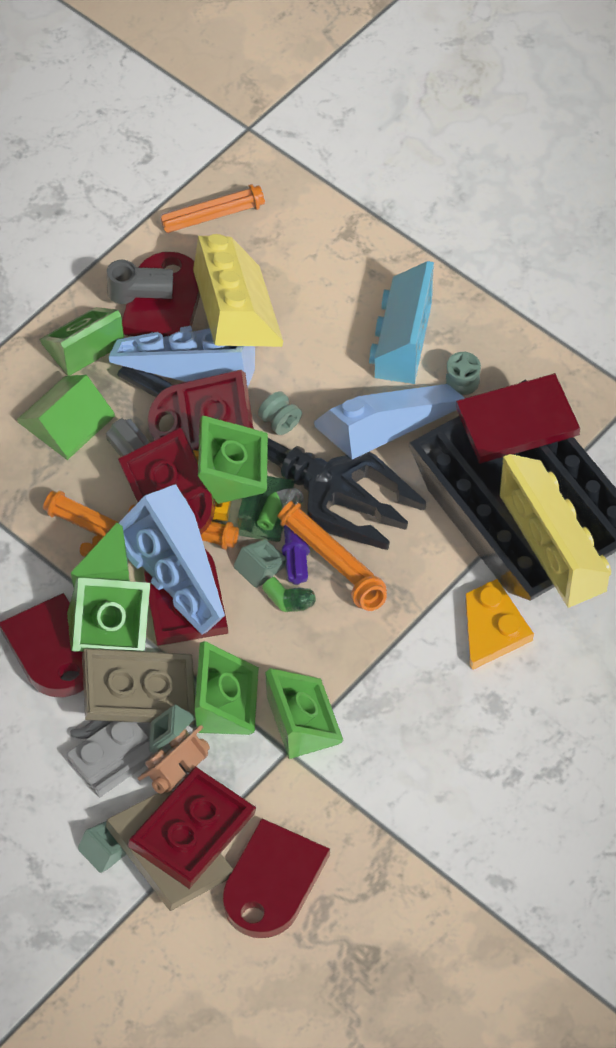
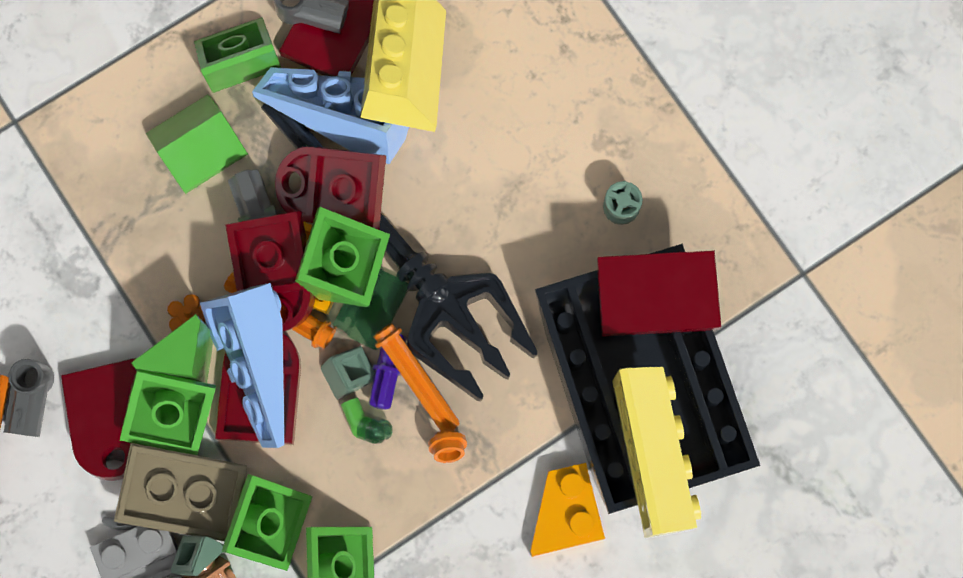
camera: 15 degrees right, 20 degrees up
orange axle [43,490,119,538] -> none
bright green arm [257,488,304,530] -> none
sand green wheel [258,391,302,435] -> none
light blue wedge [314,384,465,459] -> none
medium azure slope [369,261,434,384] -> none

